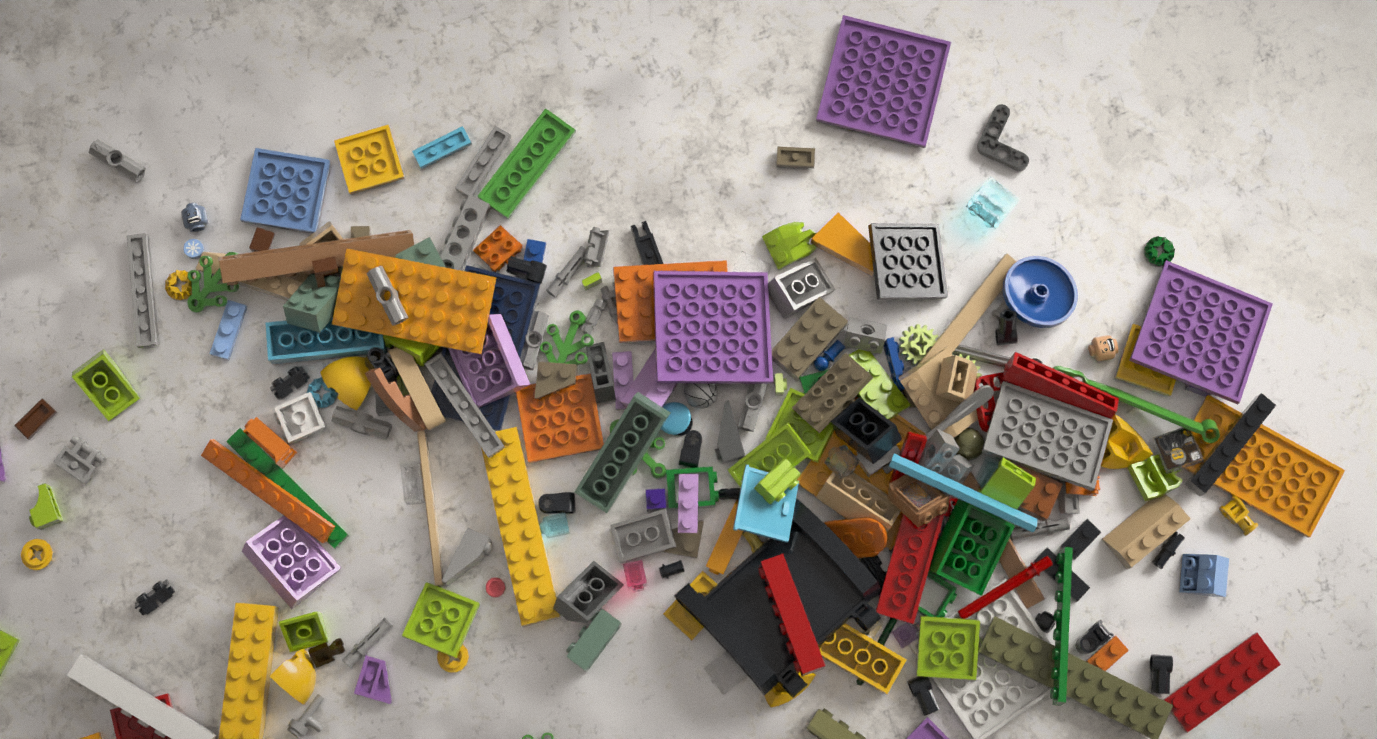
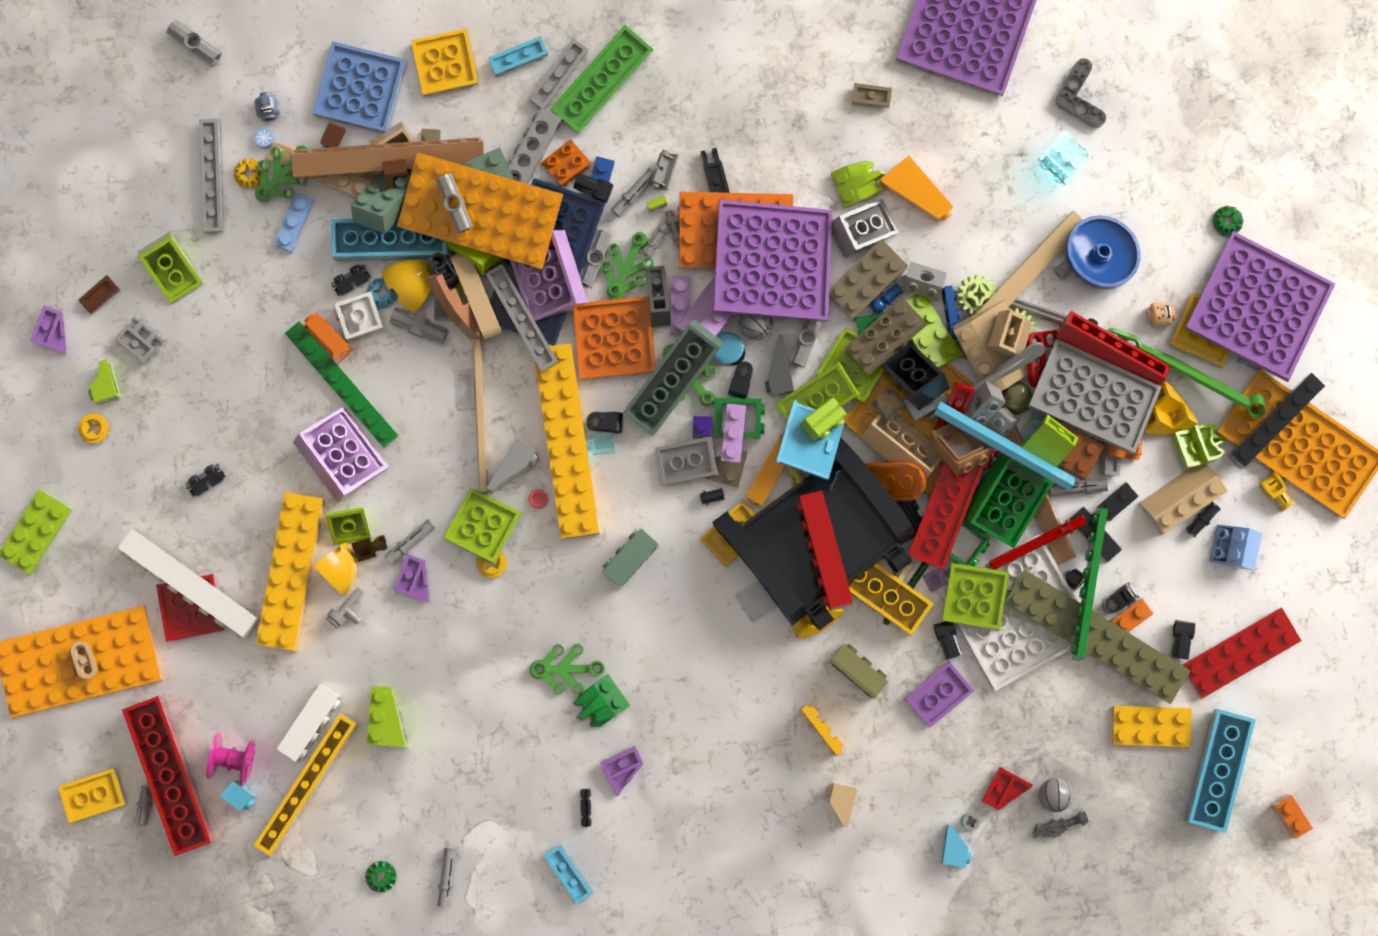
camera: 10 degrees right, 5 degrees up
orange plate [201,439,335,543] -> none
dark tan wing [534,362,577,399] -> none
dark grey slope [553,561,624,623] -> none
clear pink brick [623,560,647,593] -> none
black axle [718,488,741,500] -> none
yellowish green plate [774,373,787,396] -> none
plate [868,223,948,300] -> none
black piece [995,309,1018,345] -> none
tile [1152,427,1204,474] -> none

